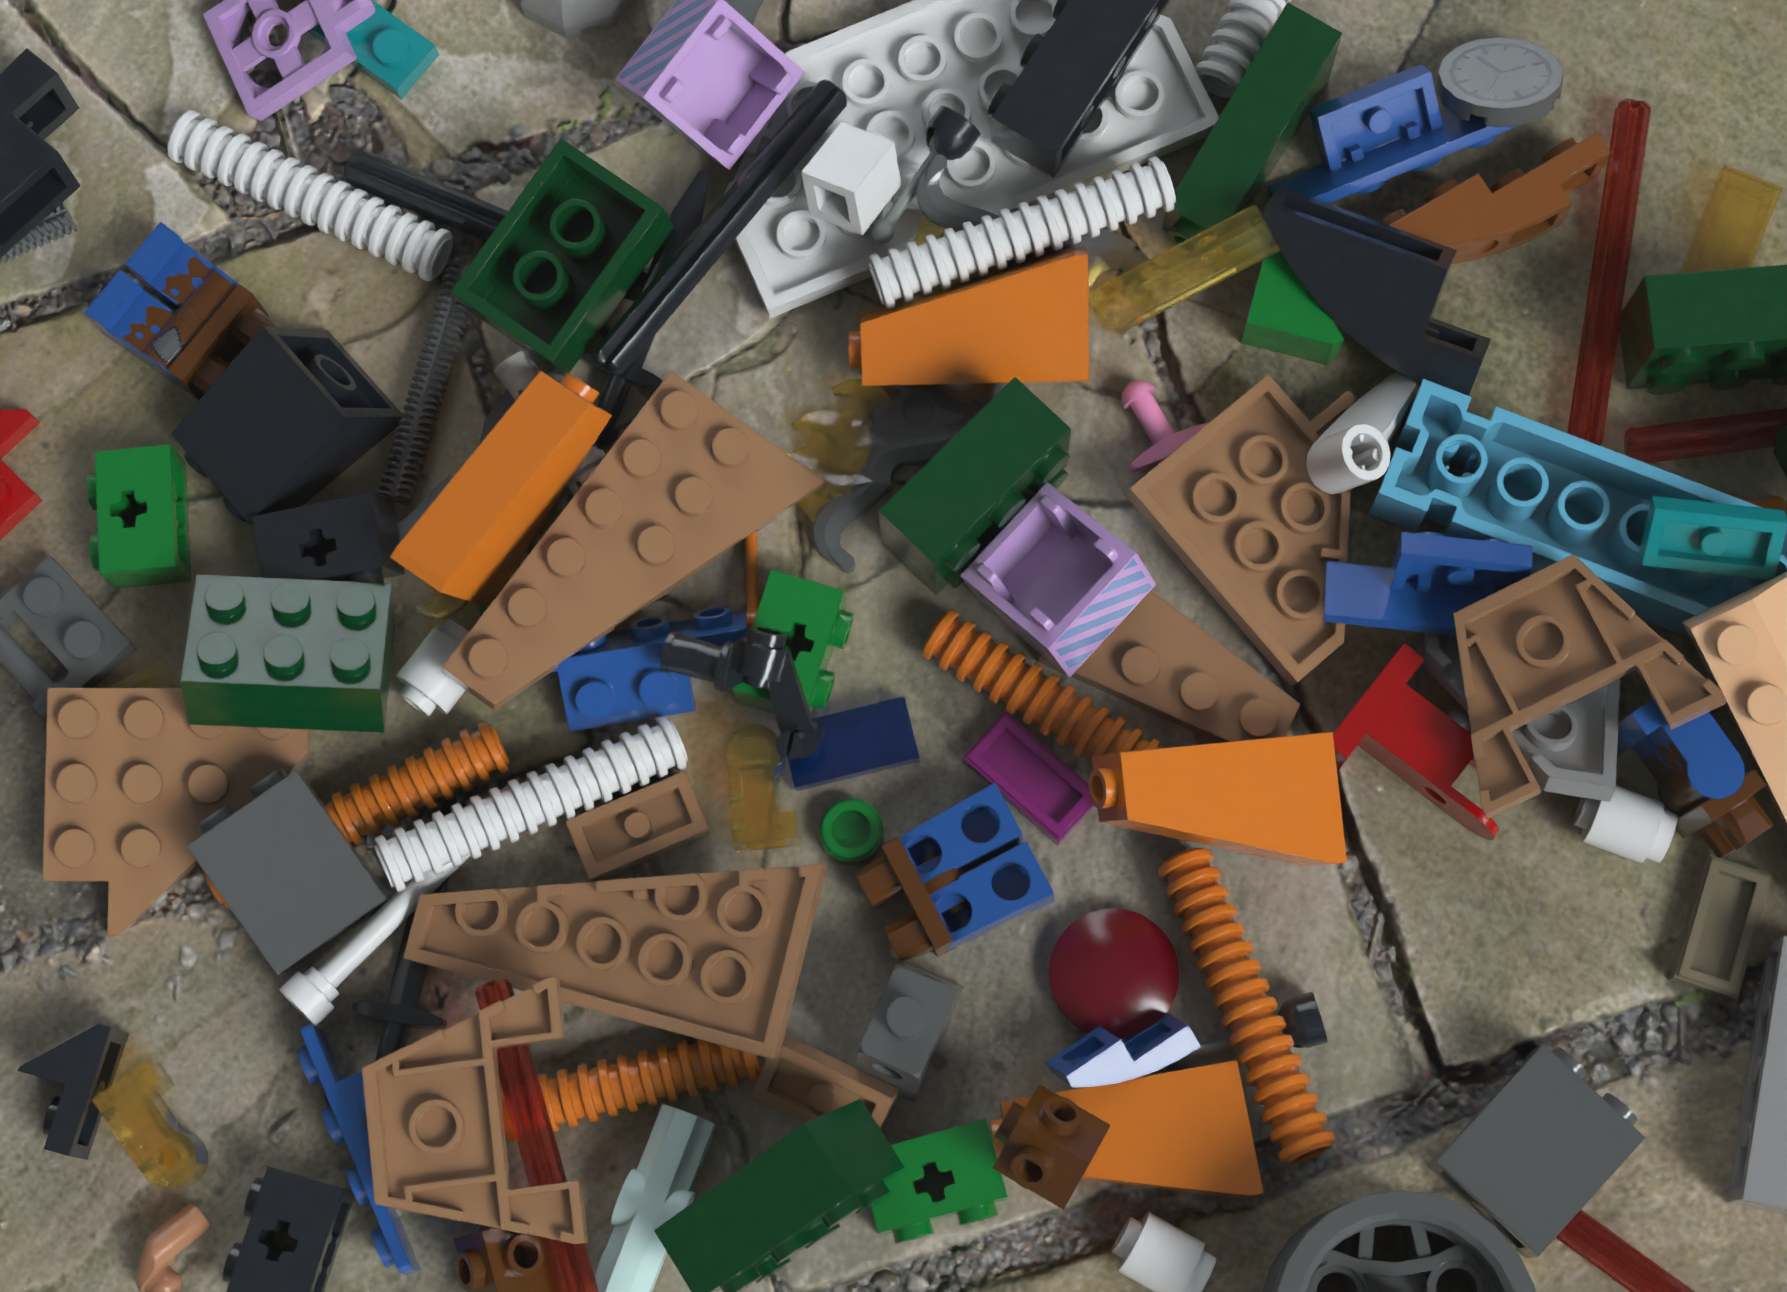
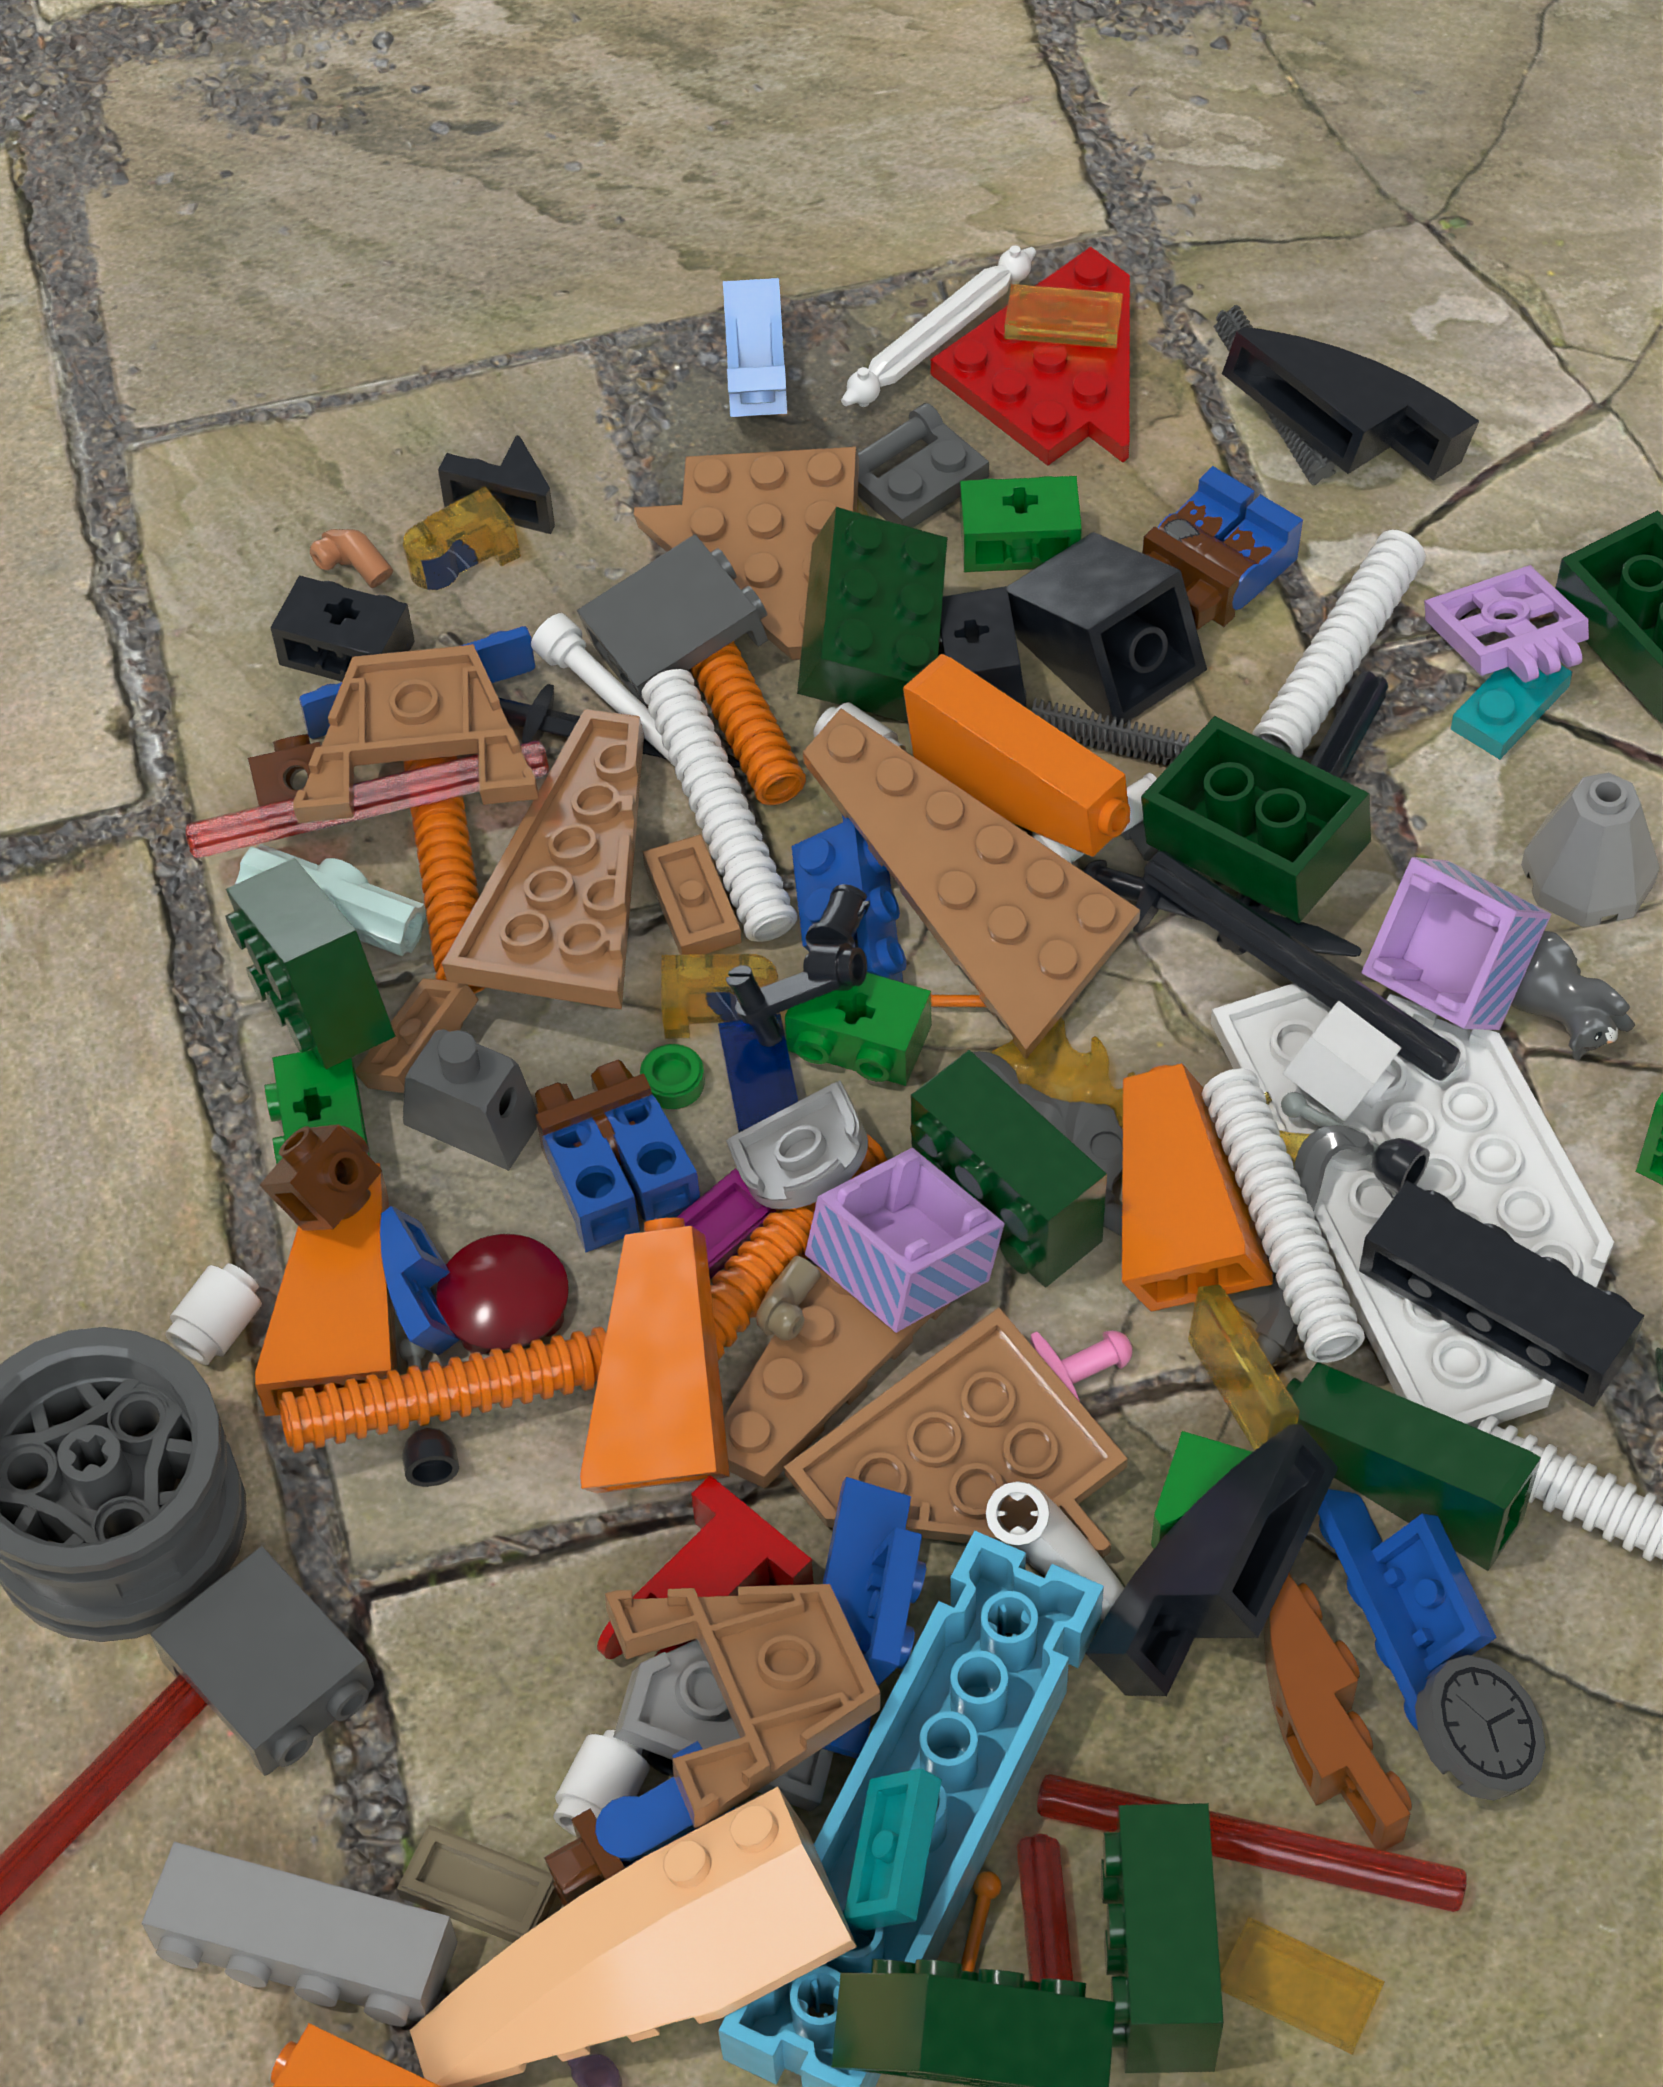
camera: 90 degrees right, 20 degrees down
none -> light grey tile [726,1081,868,1209]
none -> dark tan arm [756,1256,821,1341]

